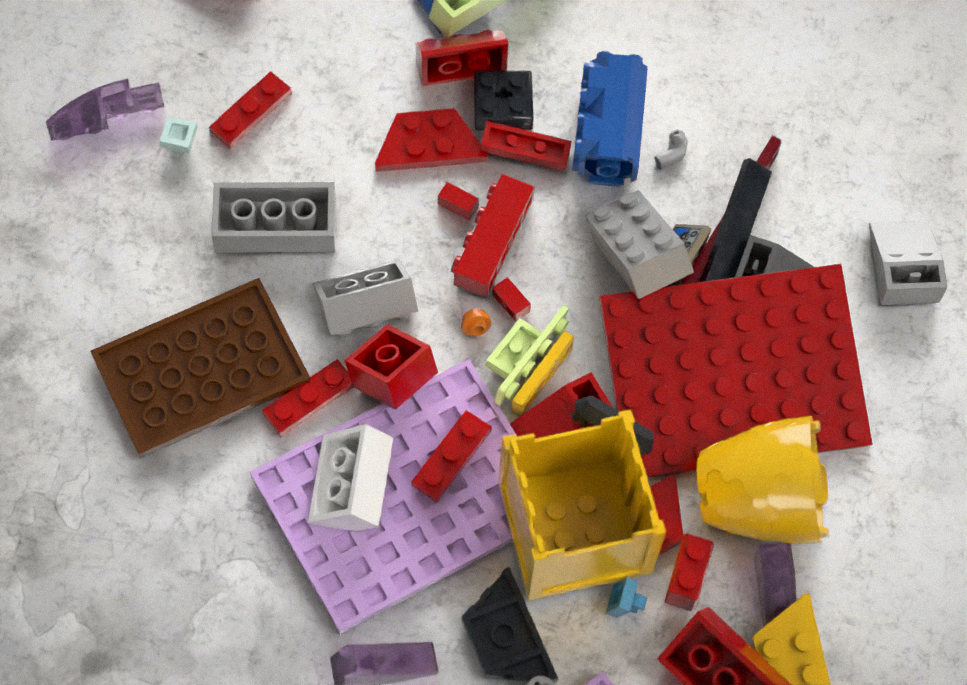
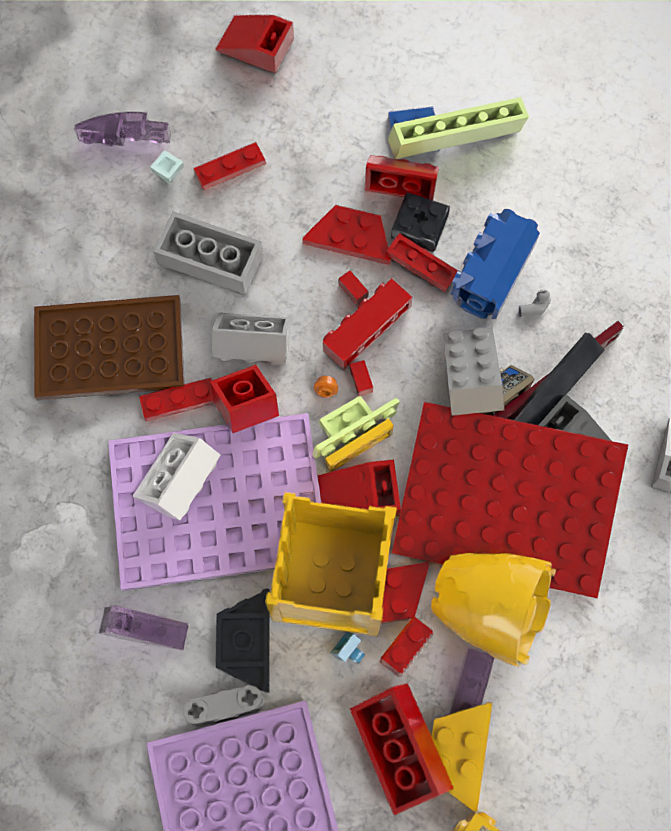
camera: 25 degrees right, 5 degrees up
red plate [411,410,492,503] -> none
black piece [572,396,654,458] -> none

